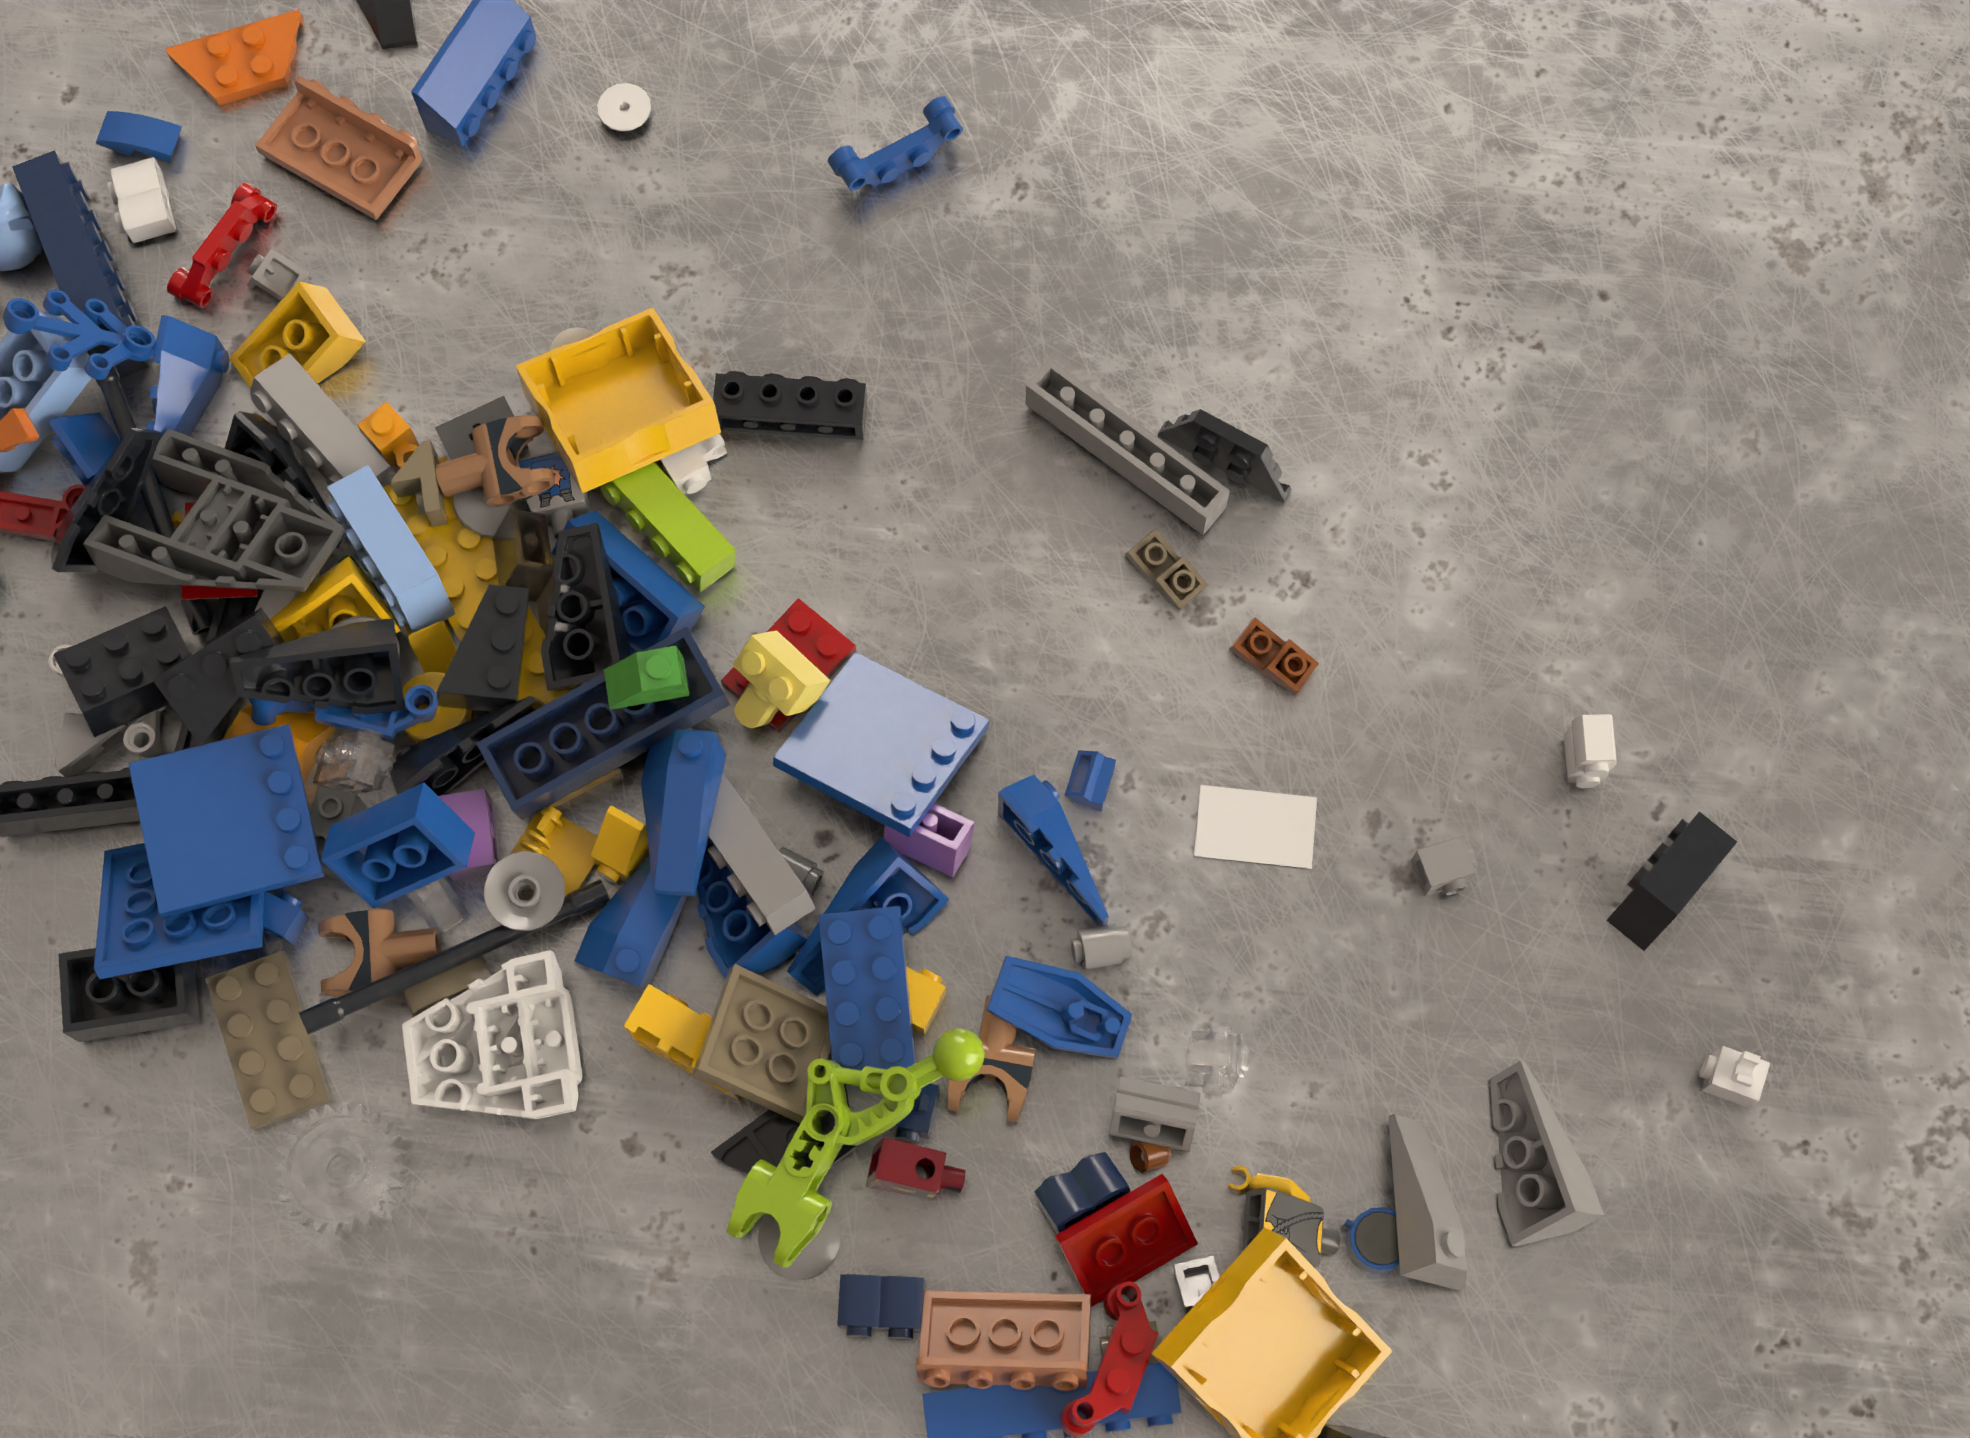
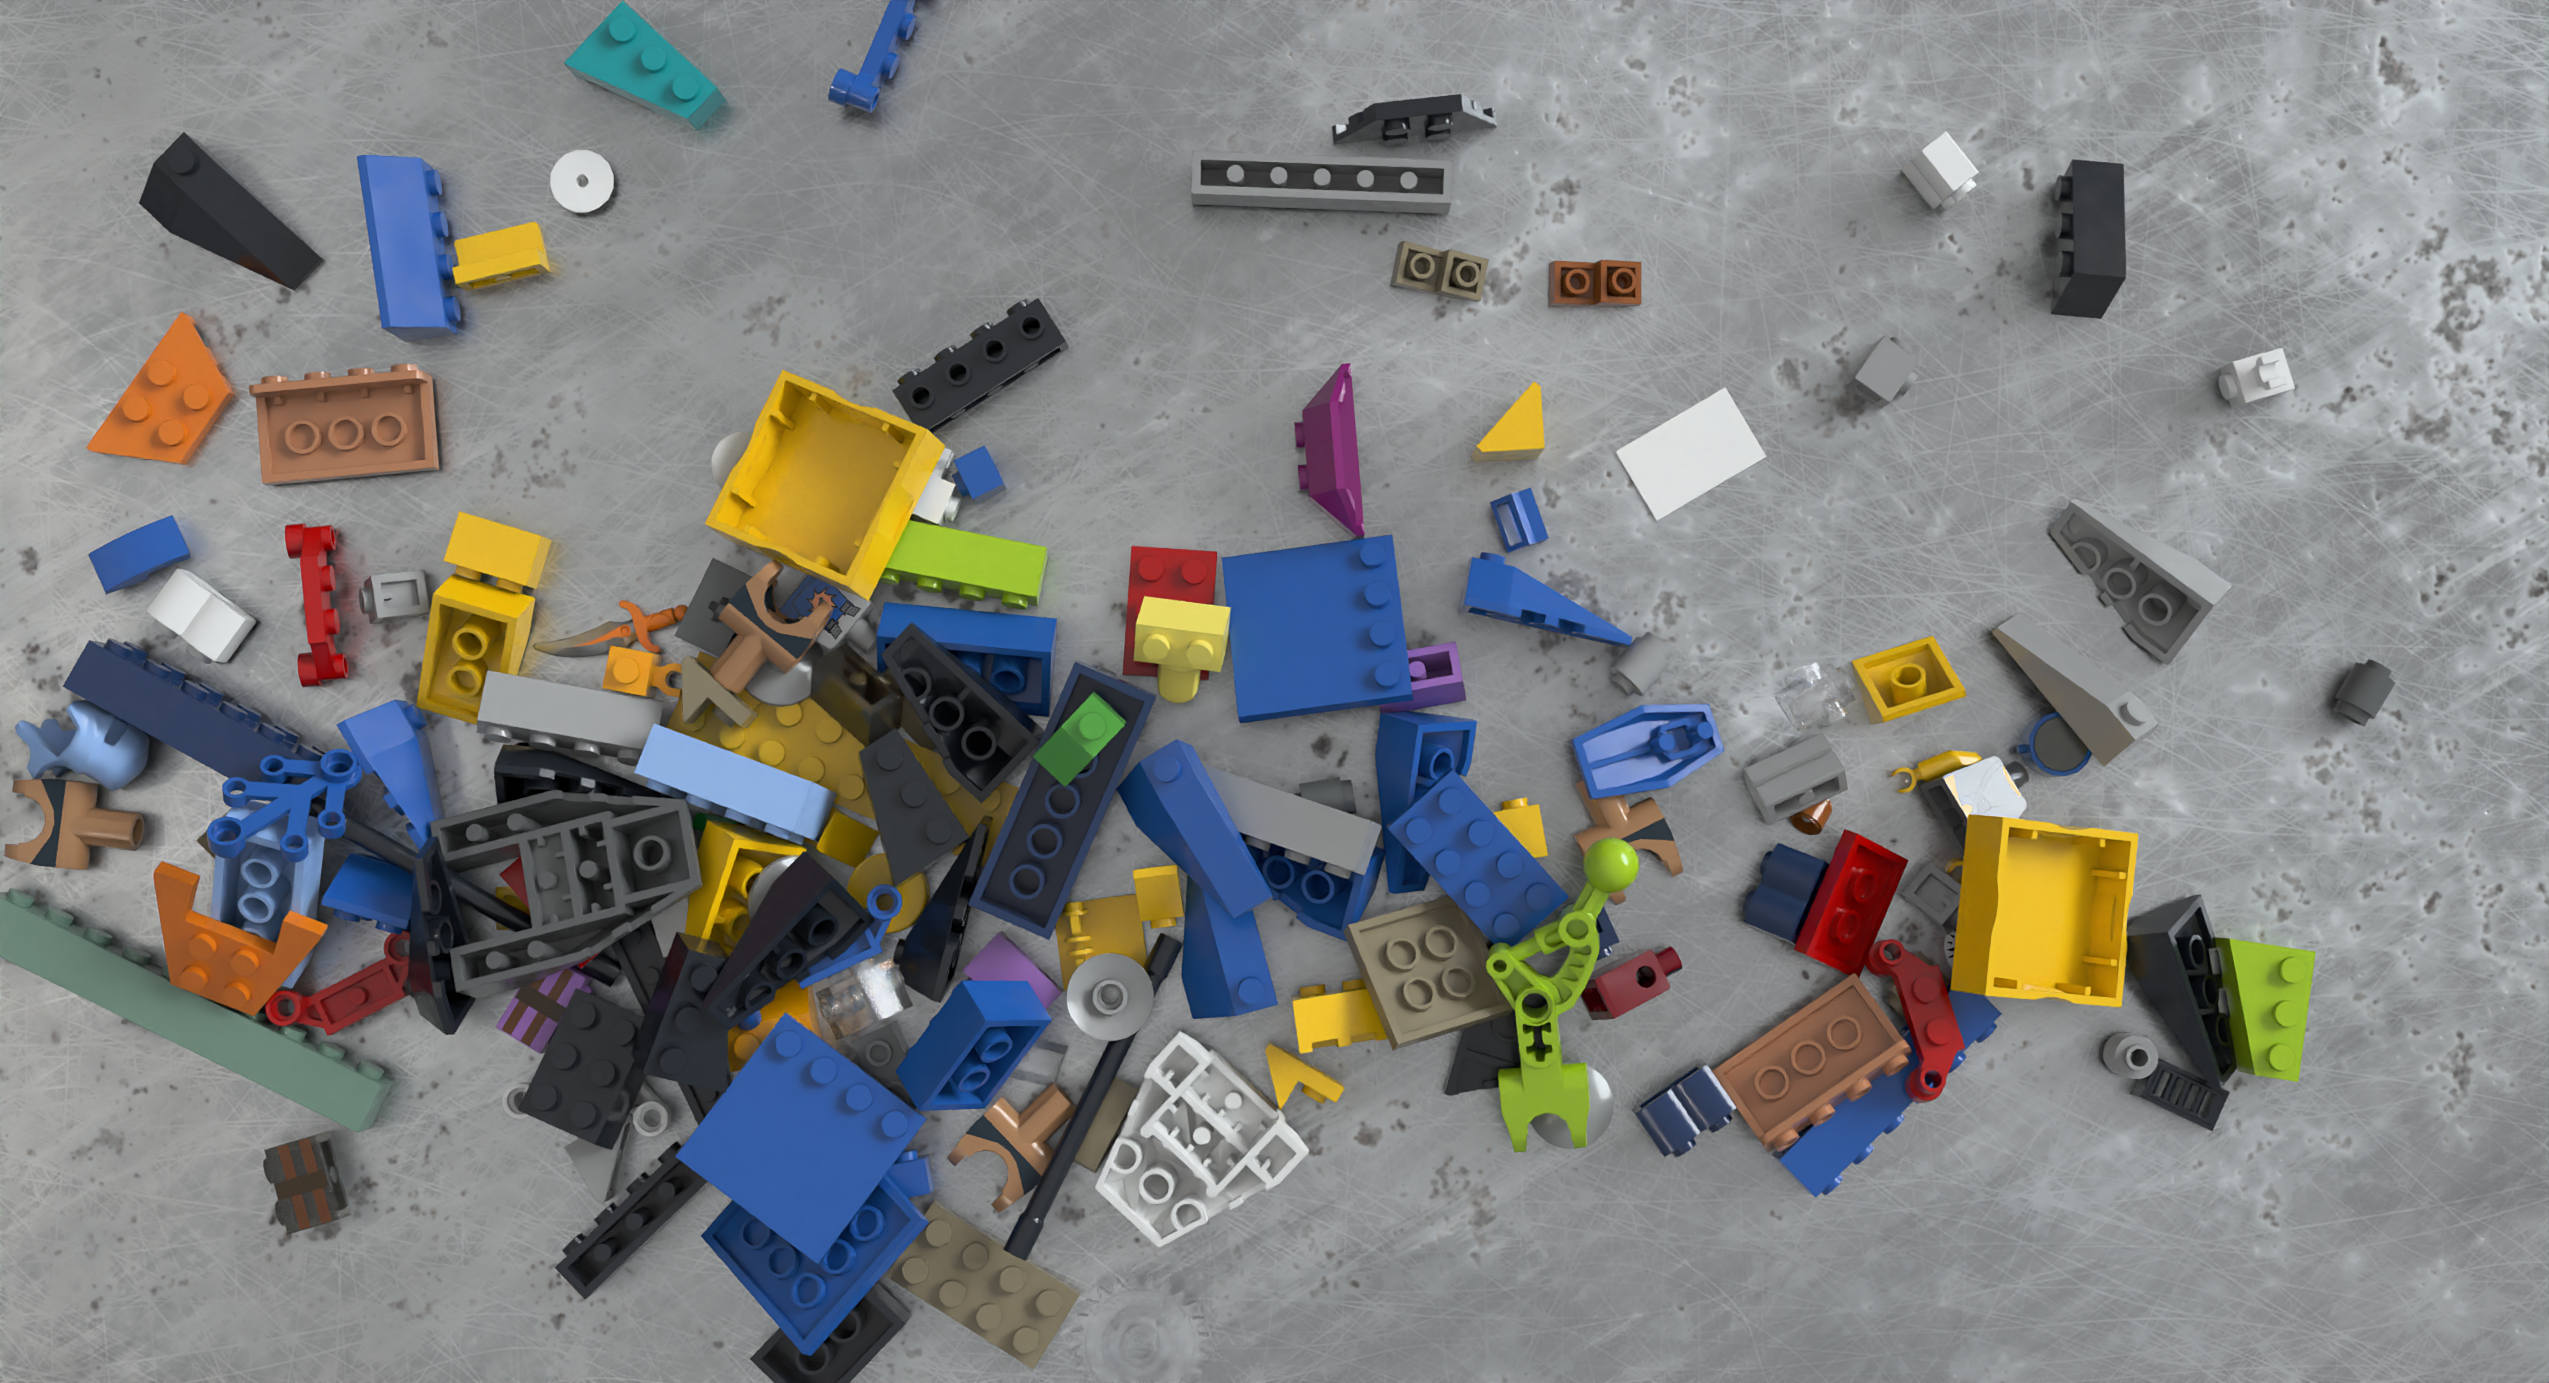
camera: 45 degrees left, 15 degrees up
none -> yellow brick [443,511,552,593]
none -> yellow panel [452,222,550,292]
none -> brick [496,966,594,1054]
none -> piece [533,600,688,657]
none -> teal wedge [563,1,726,131]
none -> blue plate [952,445,1007,504]
none -> yellow slope [1265,1040,1345,1110]
none -> magenta wedge [1294,363,1365,540]
none -> yellow slope [1470,381,1545,463]
none -> yellow slope [1851,636,1966,725]
none -> dark grey brick [2333,659,2395,726]

